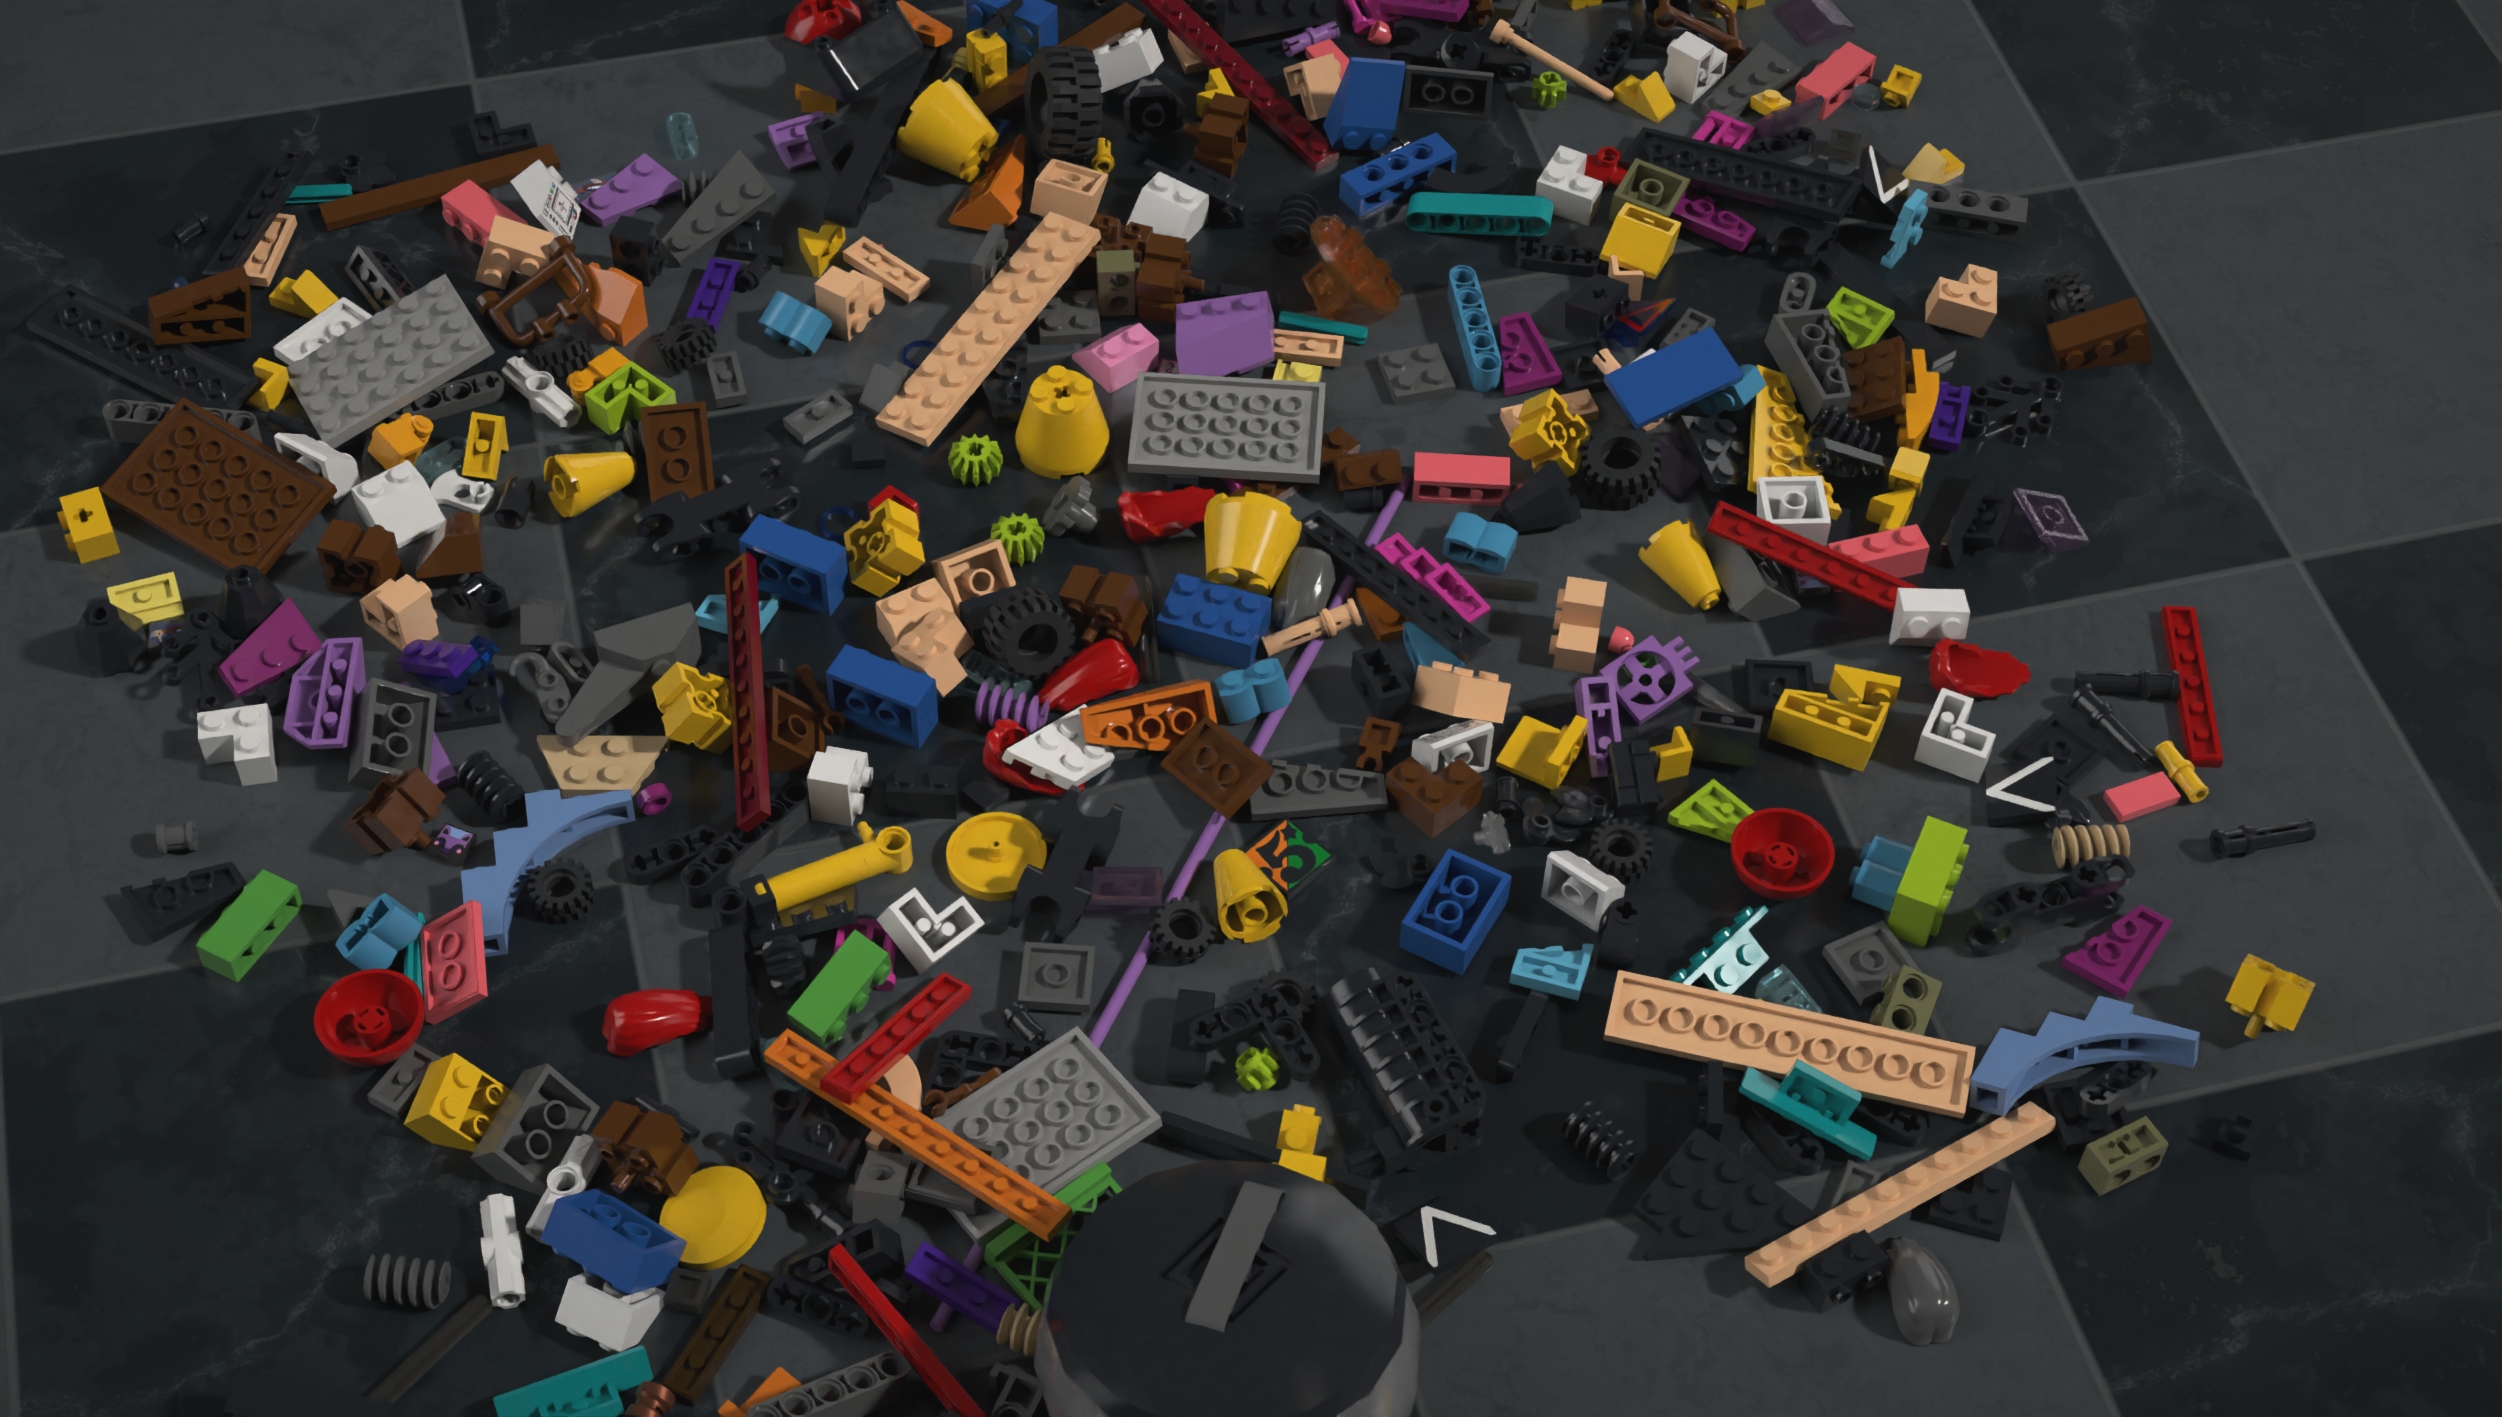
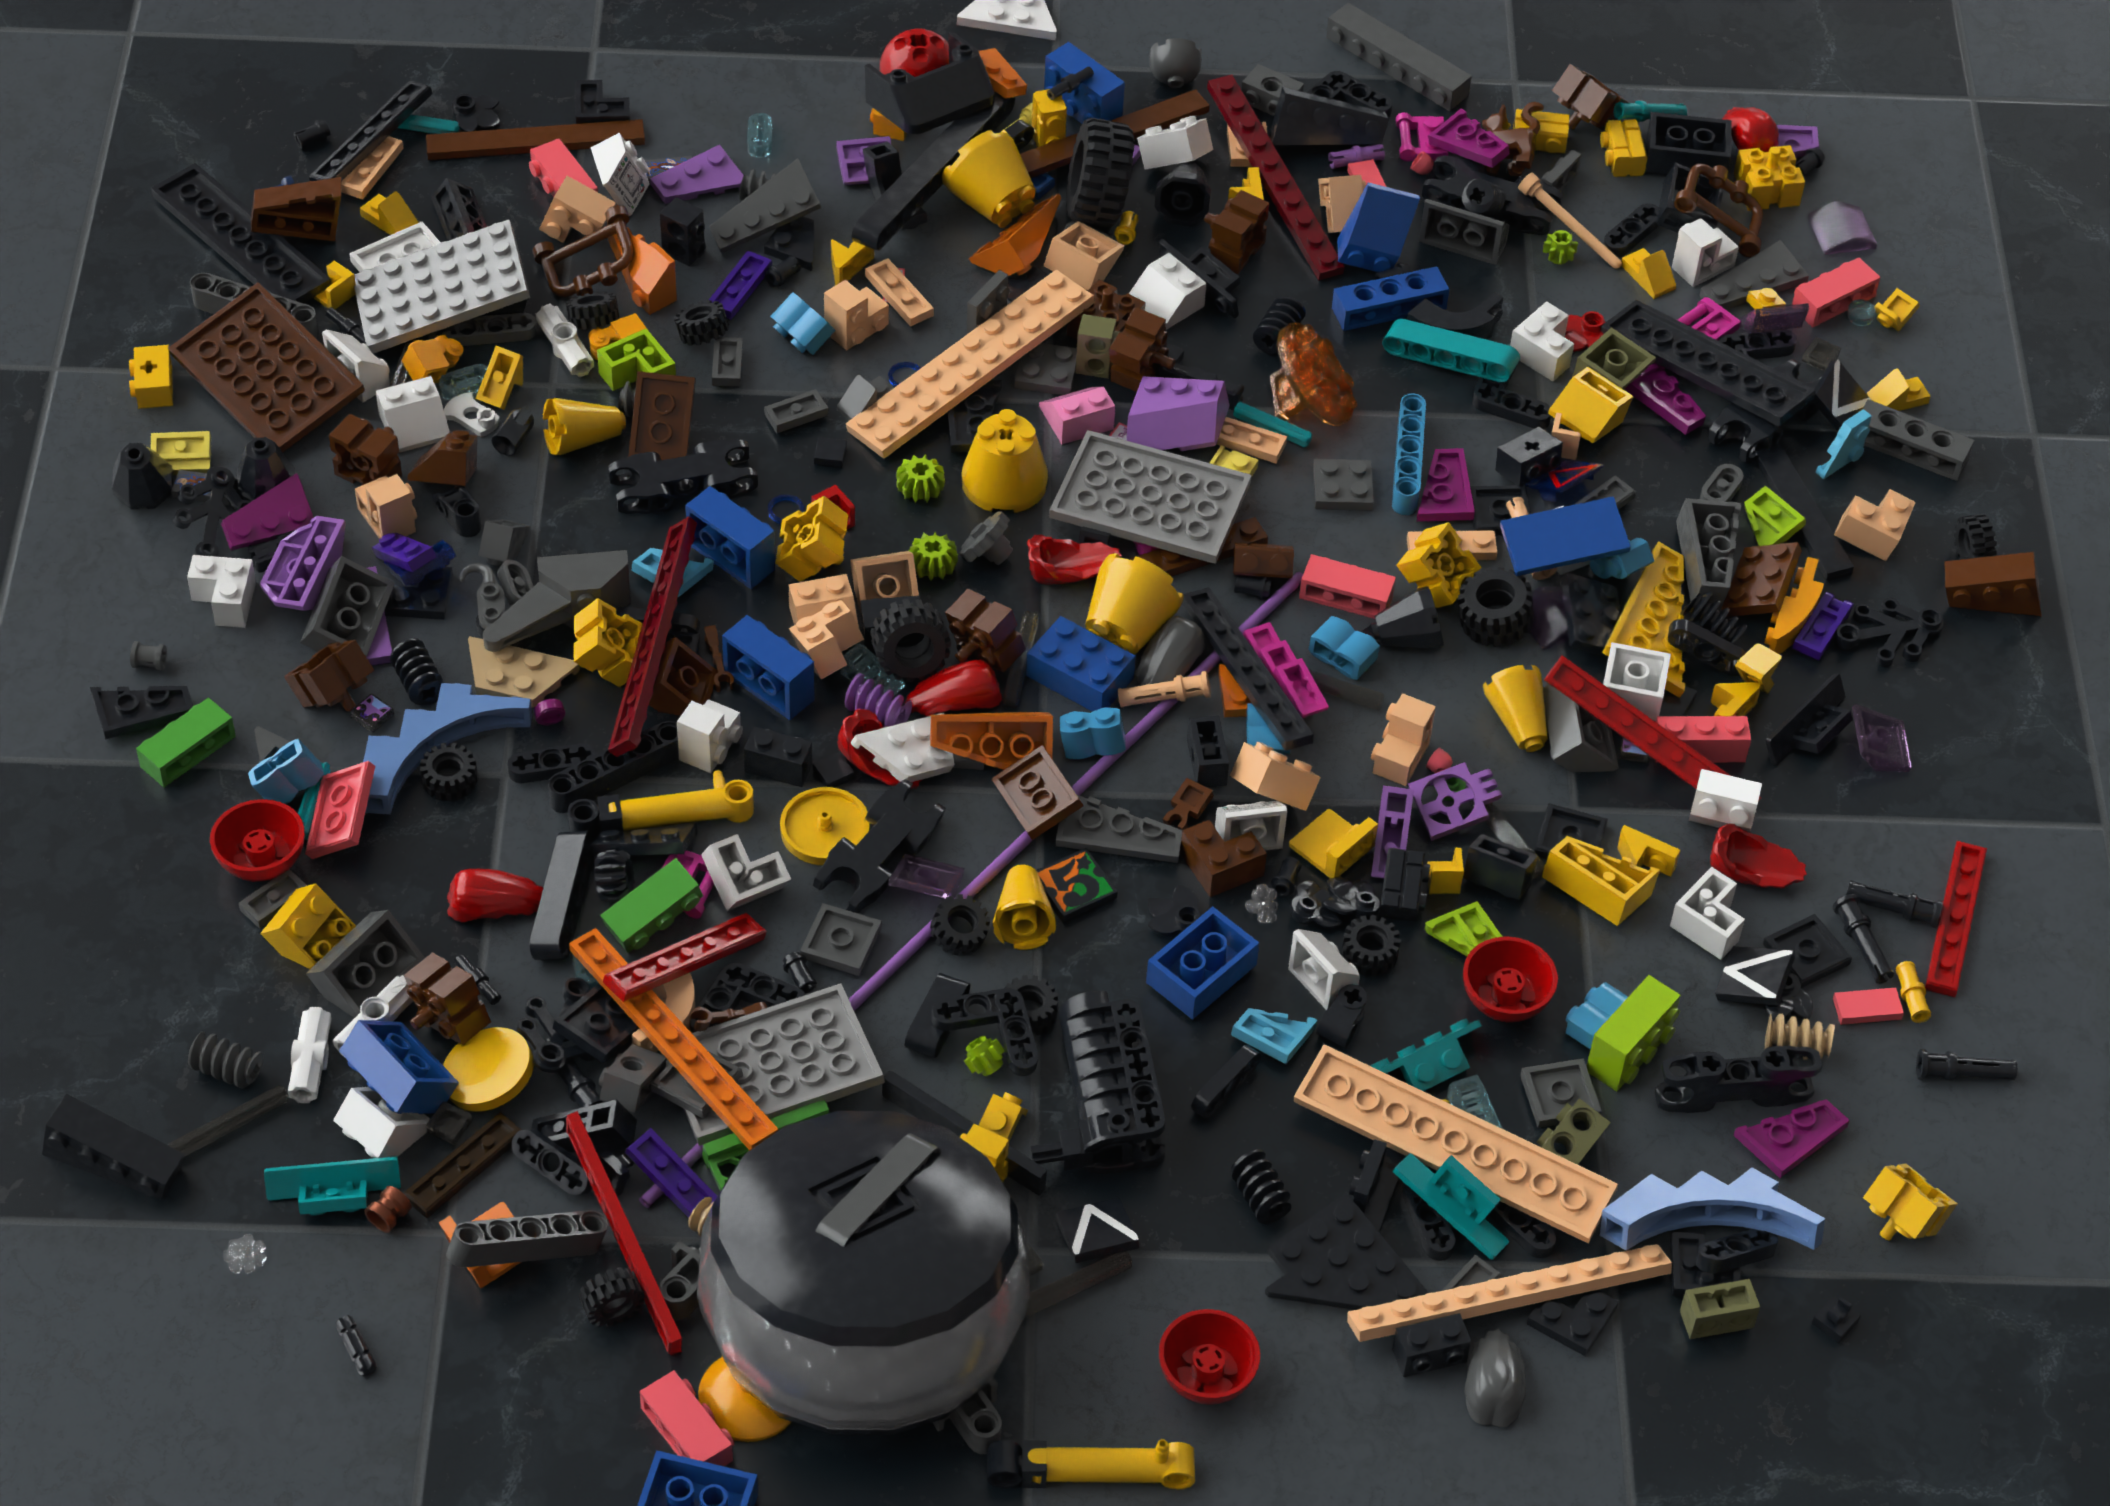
camera: 15 degrees right, 0 degrees up
none -> red piece [1159,1309,1260,1405]

